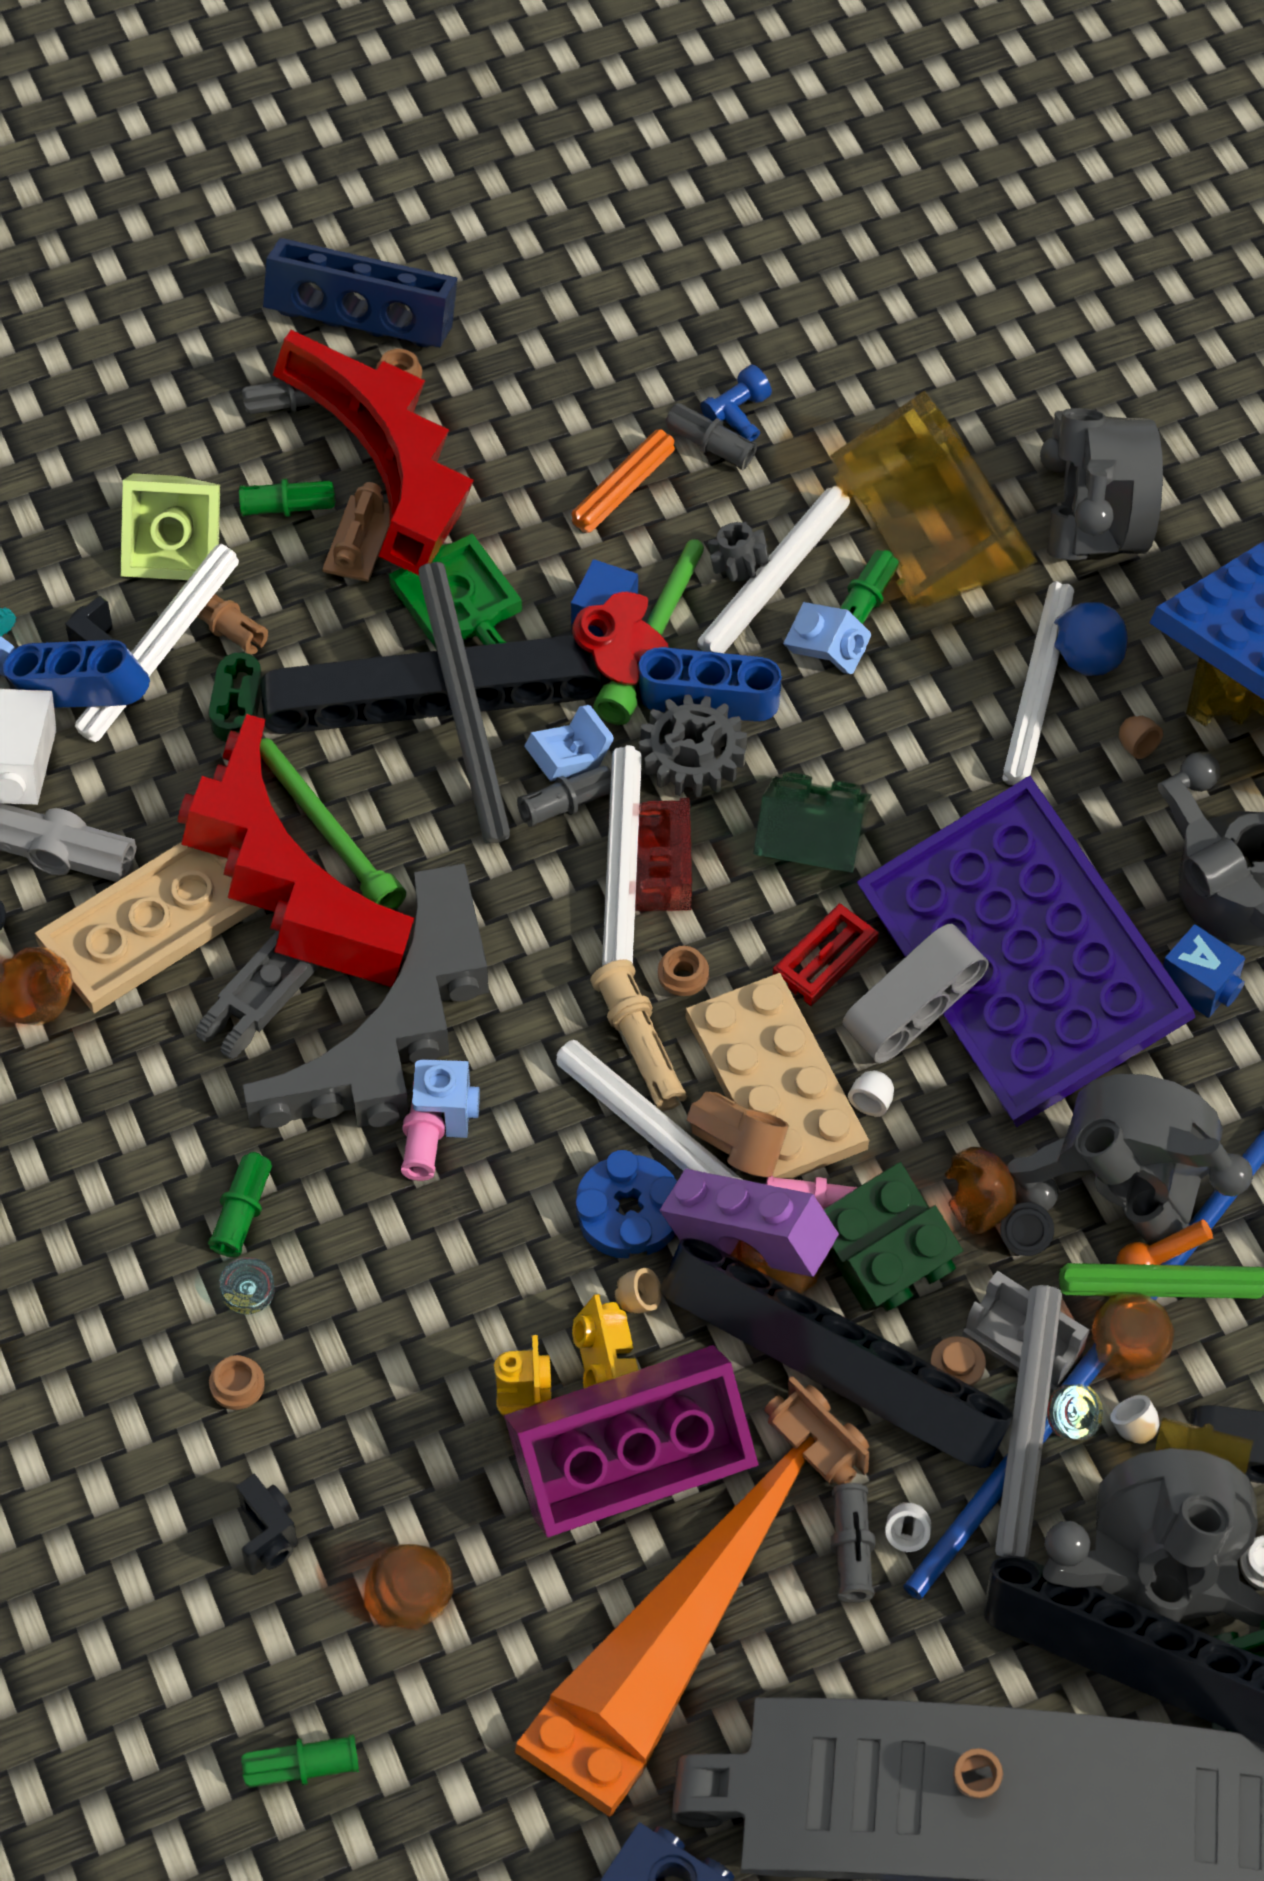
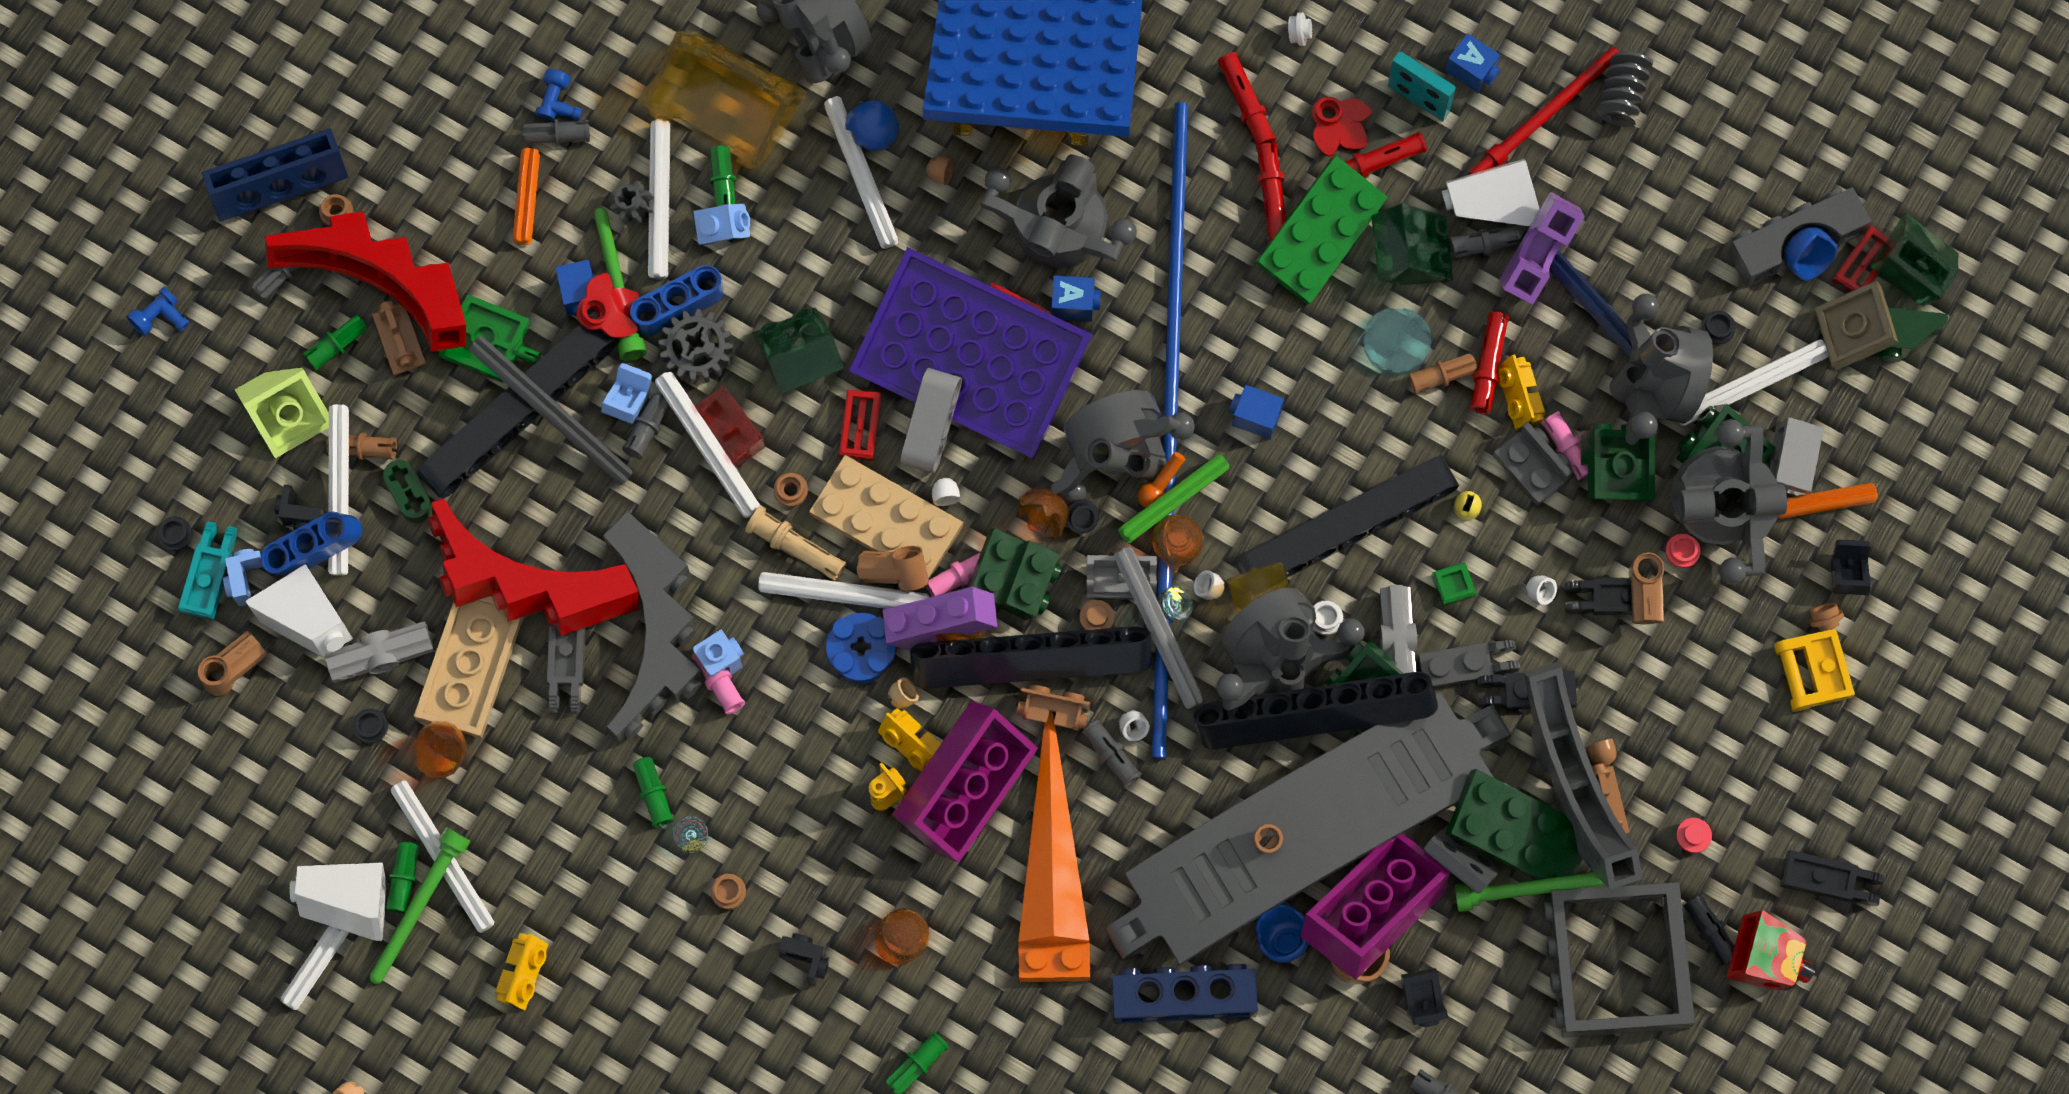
camera: 35 degrees left, 15 degrees up
bright green piece [260,738,406,910] -> none
none -> blue piece [126,287,190,336]

